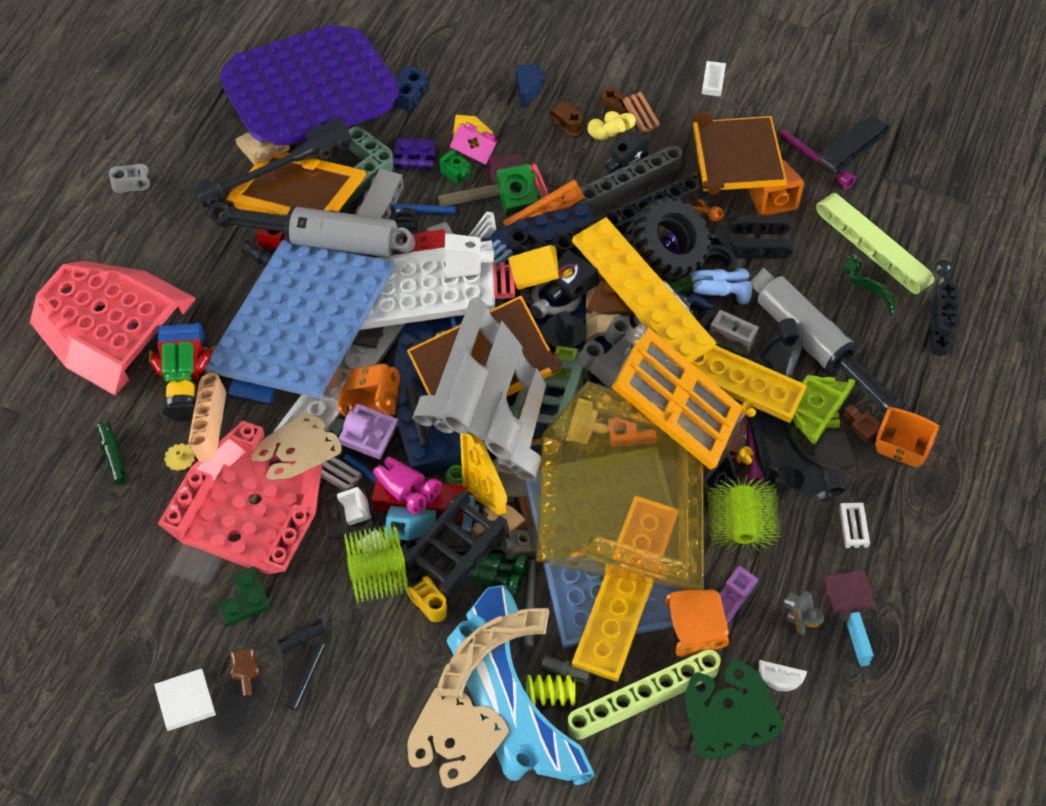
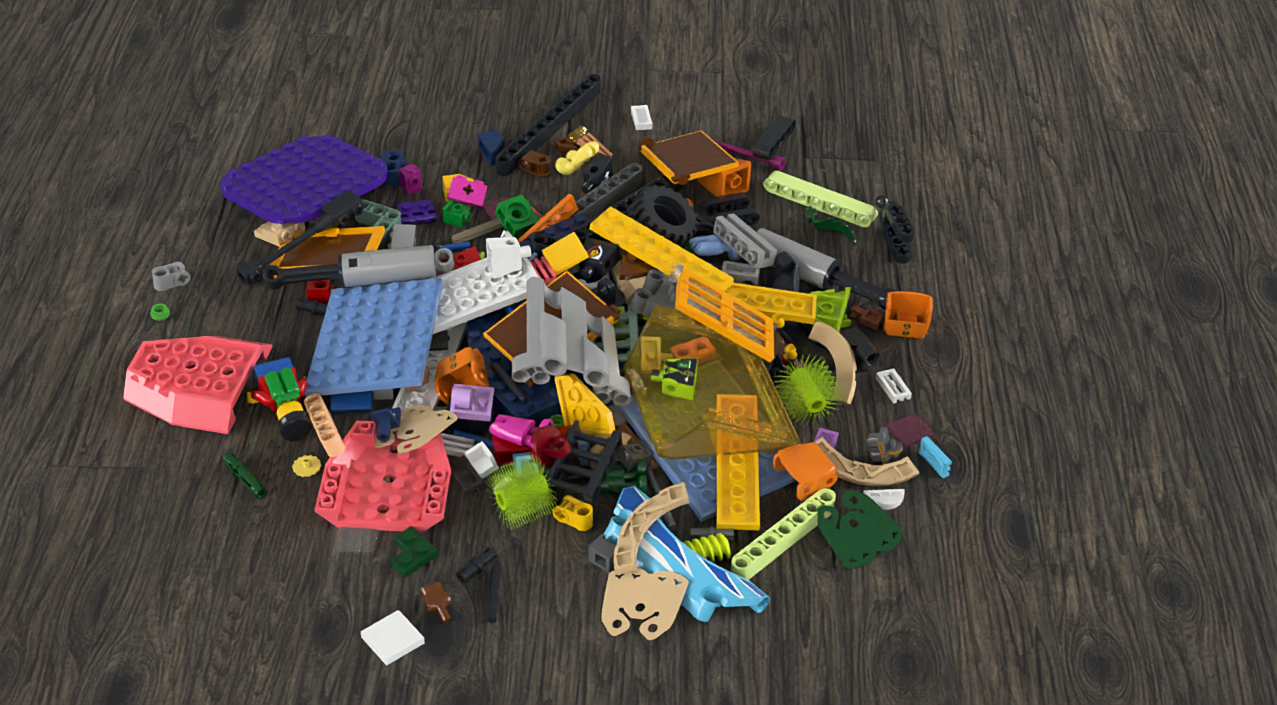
camera: 20 degrees left, 15 degrees down
none -> bright green plate [150,304,170,321]
none -> dark blue bracket [370,407,401,441]
none -> magenta brick [399,164,423,194]
none -> black beam [496,74,601,176]
none -> dark red tile [530,426,571,468]
none -> clear yellow tile [569,126,588,140]
none -> dark grey brick [588,534,616,573]
none -> torso [651,358,698,400]
none -> light grey brick [713,213,777,269]
none -> tan tile [809,321,857,405]
none -> tan tile [814,437,919,486]

